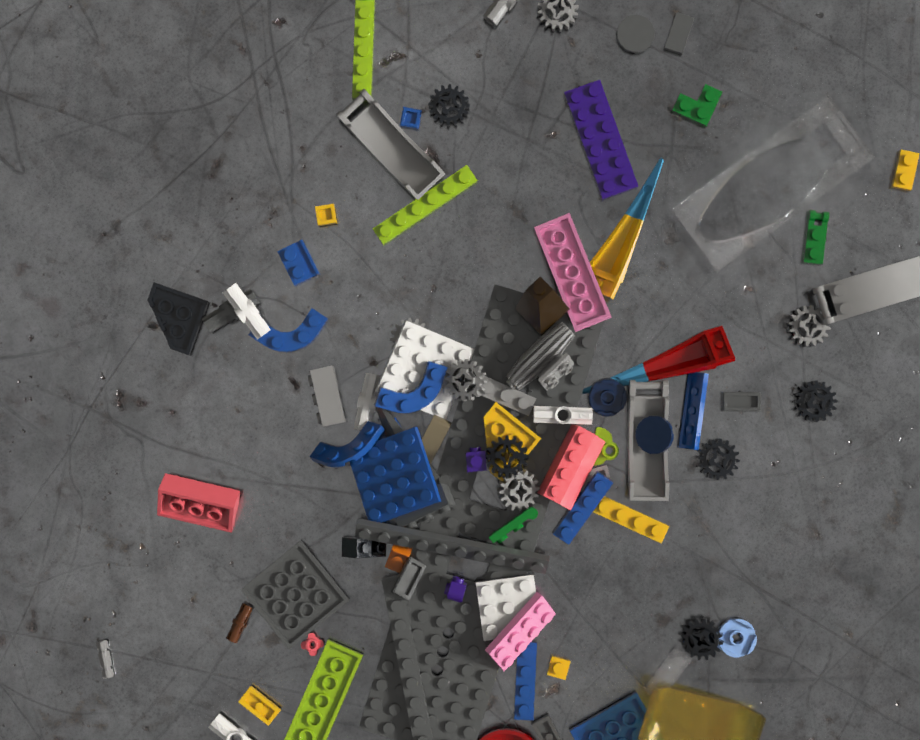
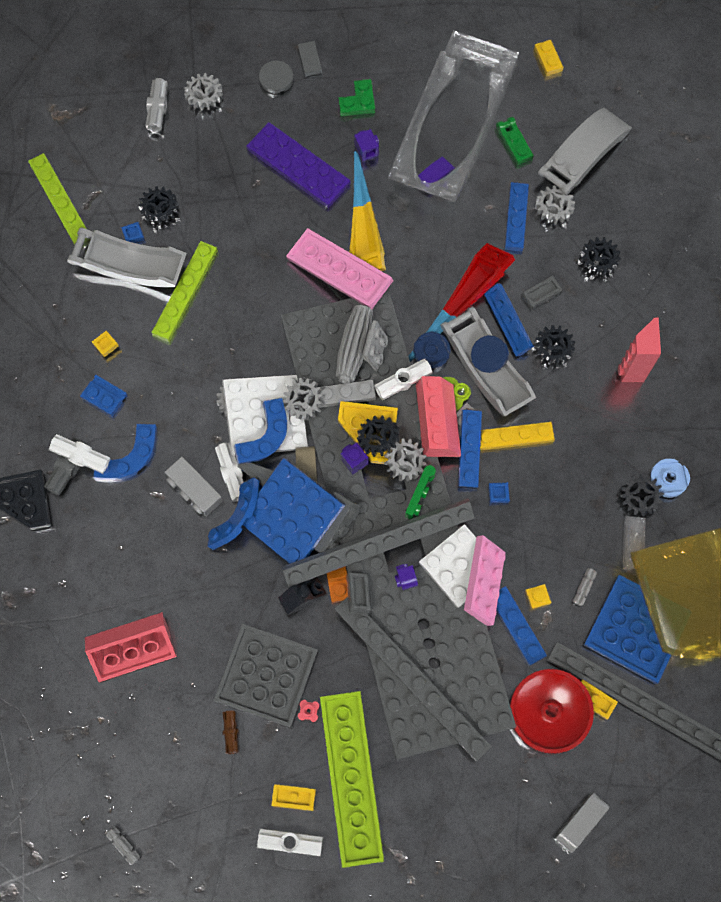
camera: 30 degrees left, 15 degrees down
dark brown slope [515,277,570,336] -> none
none -> dark purple brick [354,129,379,161]
none -> dark purple slope [415,157,455,191]
none -> blue tile [488,482,510,504]
none -> blue plate [505,182,529,251]
none -> light grey axle [573,568,597,606]
none -> coral slope [618,318,661,382]

